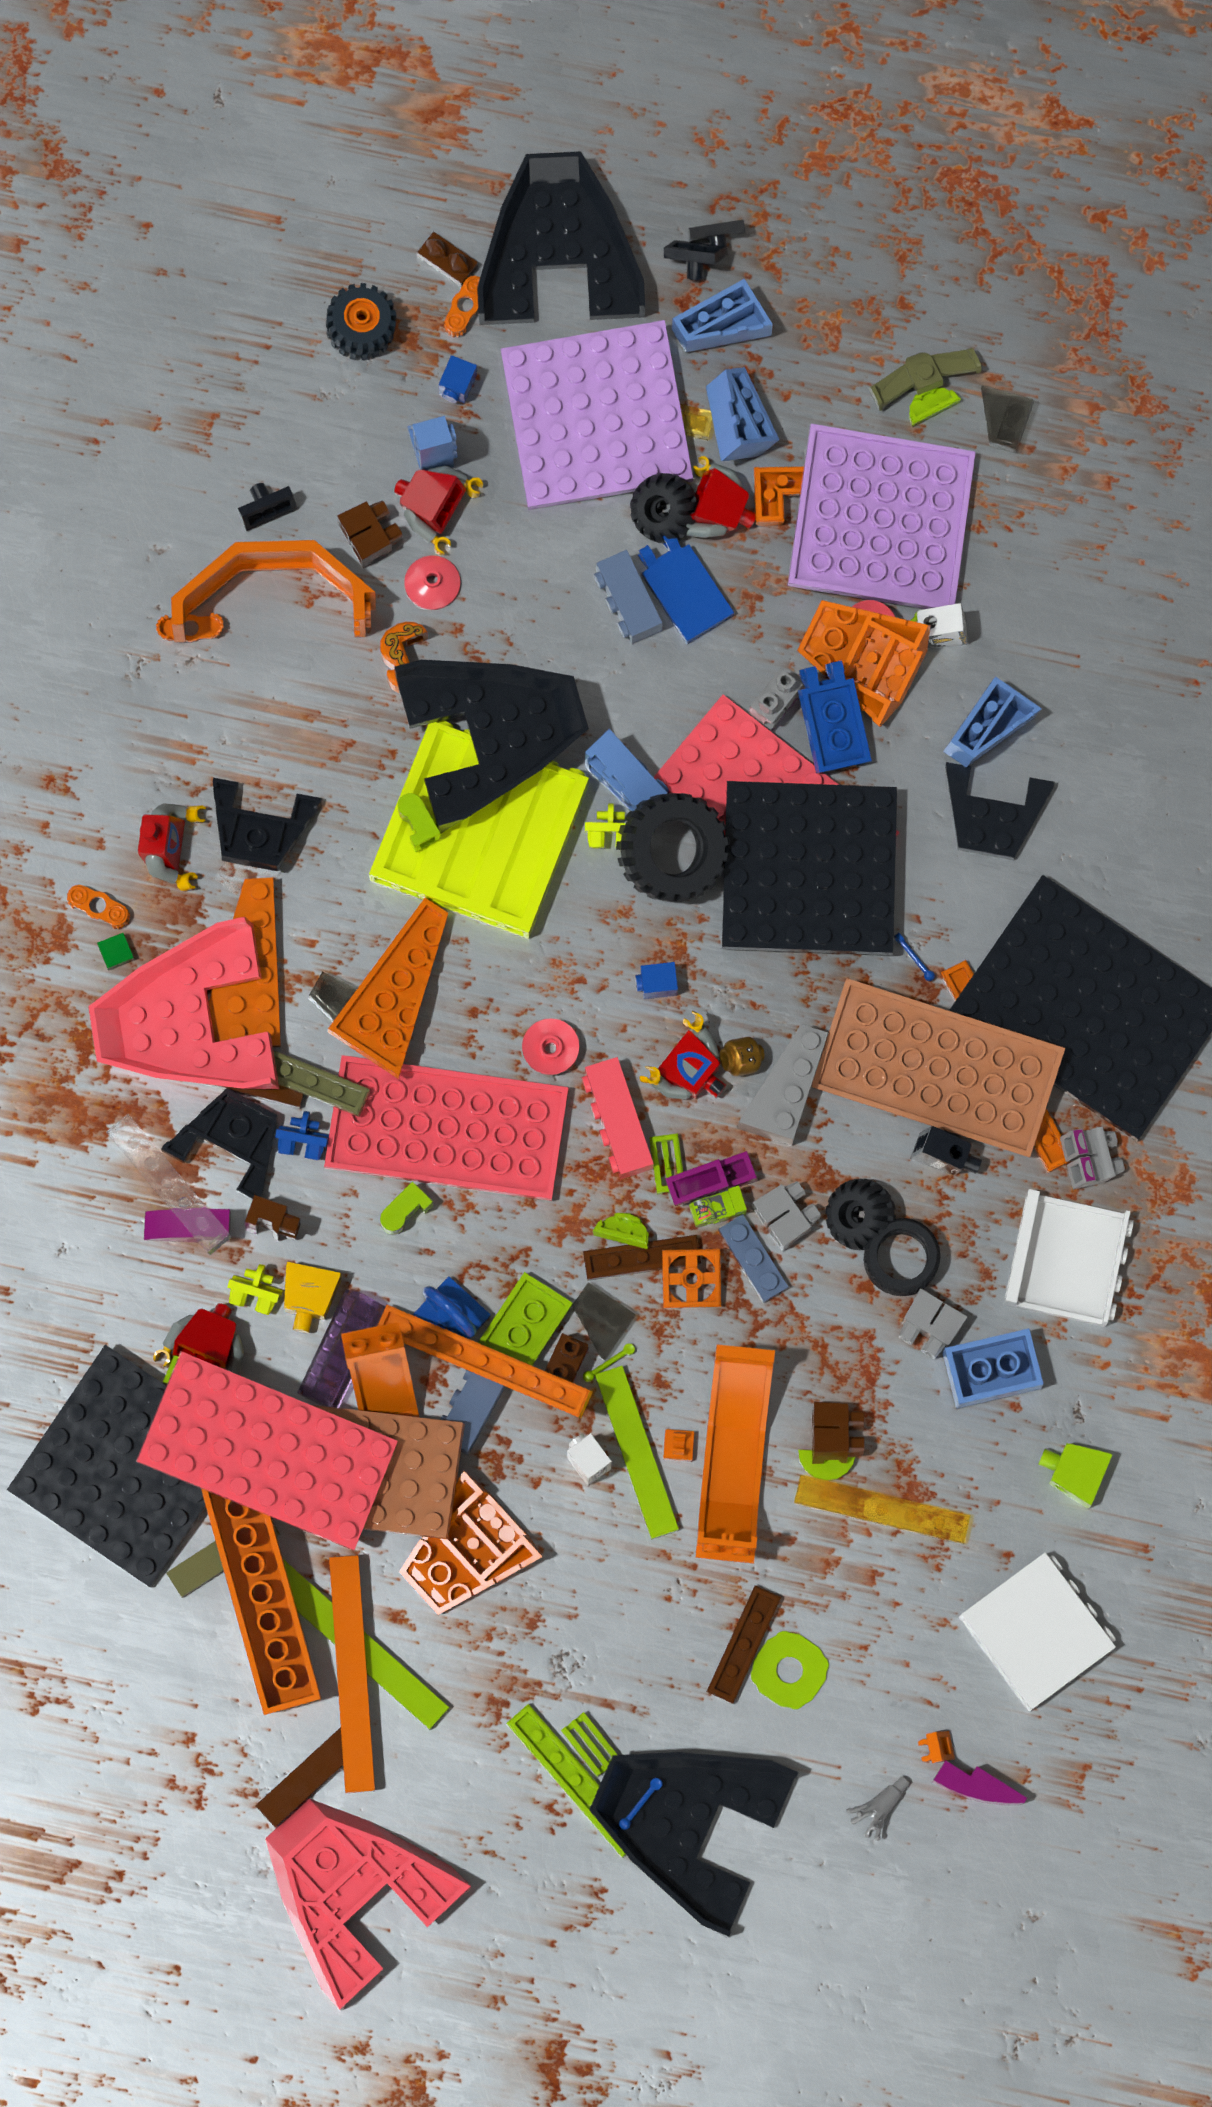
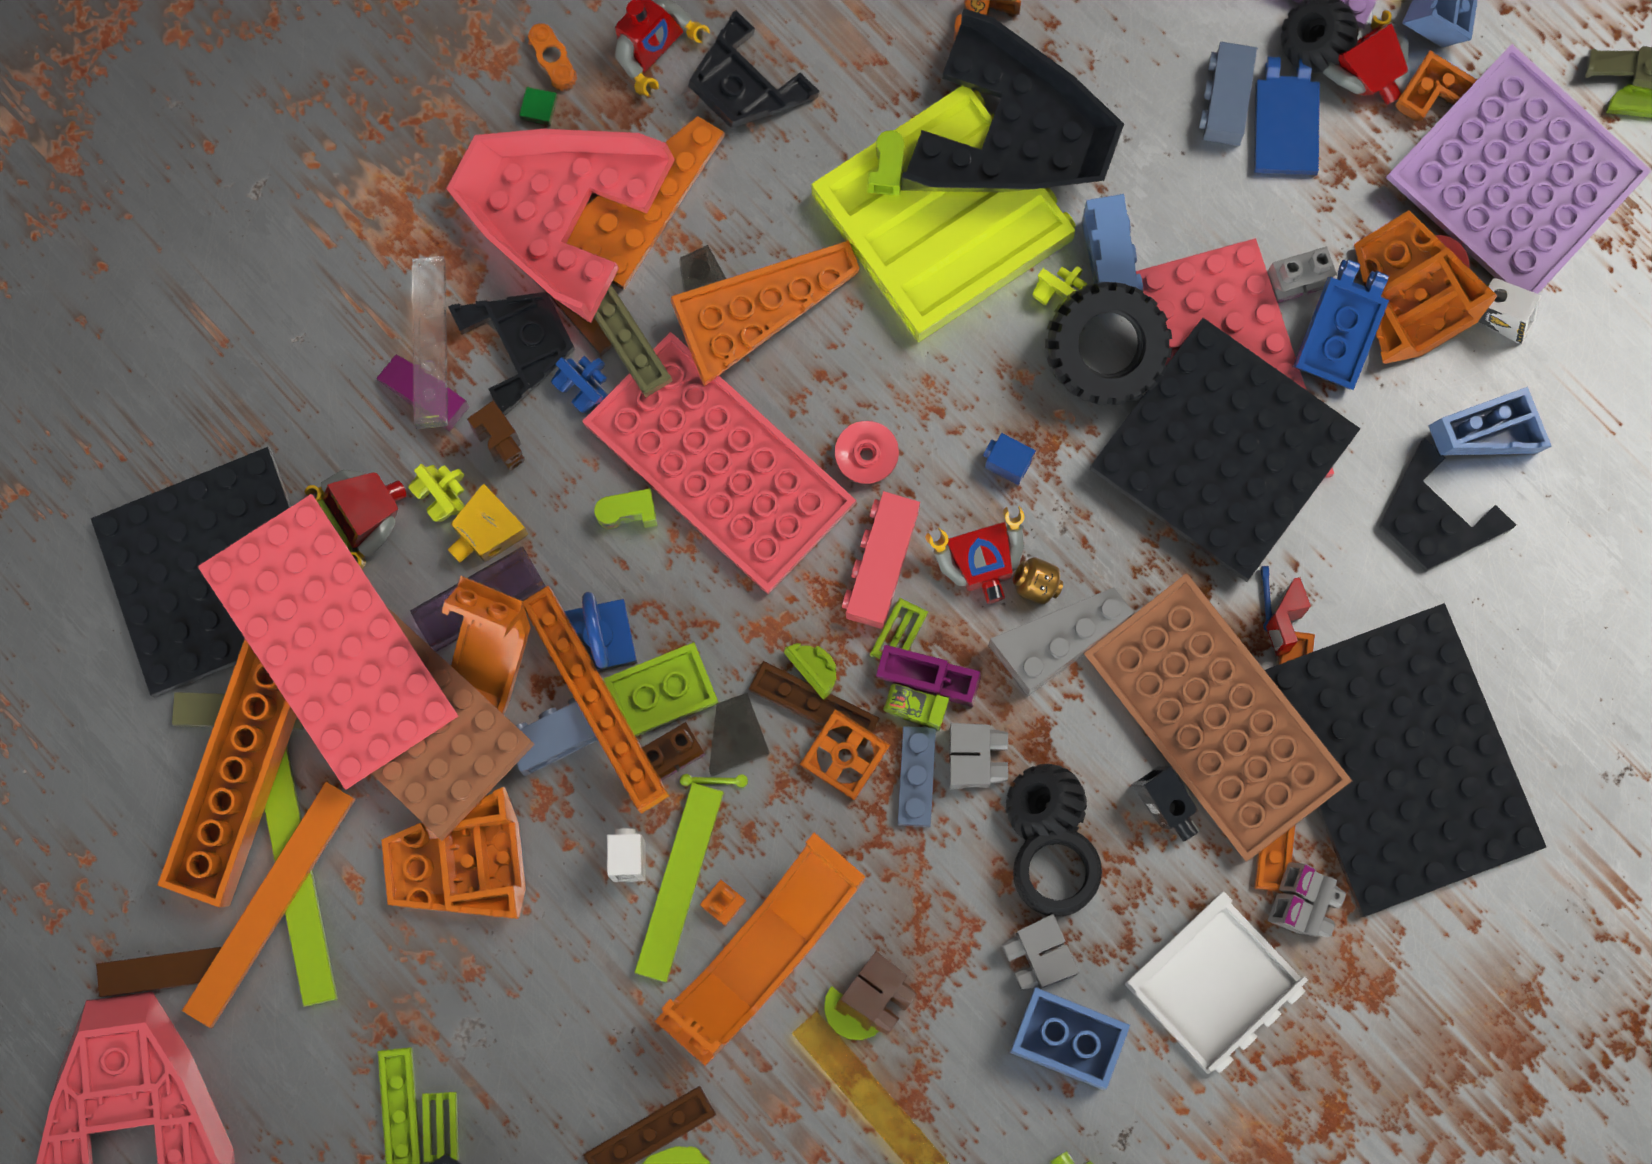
camera: 40 degrees right, 0 degrees up
none -> red slope [1266,577,1311,656]

